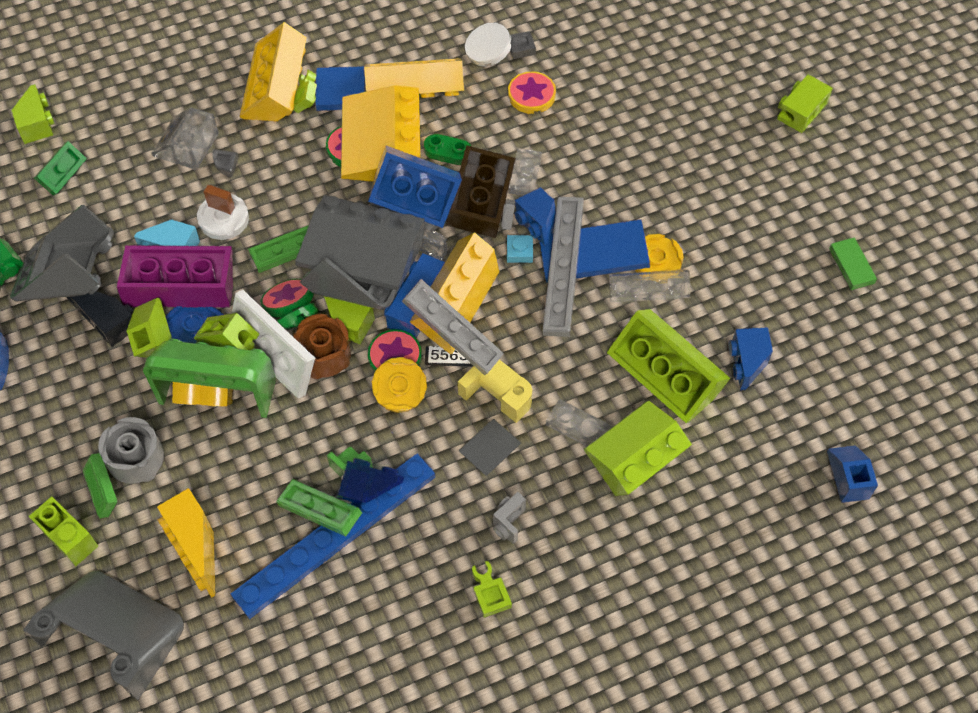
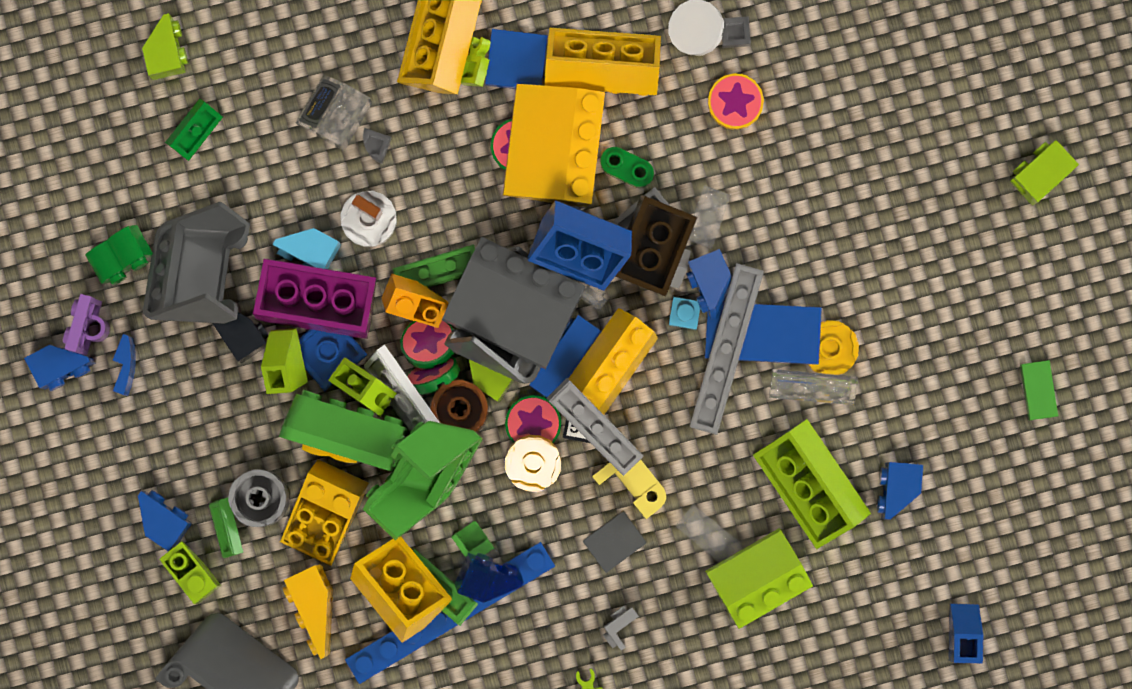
camera: 10 degrees right, 25 degrees up
none -> blue slope [138,490,192,552]
none -> yellow slope [280,459,369,566]
none -> yellow slope [350,536,452,643]
none -> bright green windscreen [363,421,482,540]
none -> light orange slope [381,273,449,328]

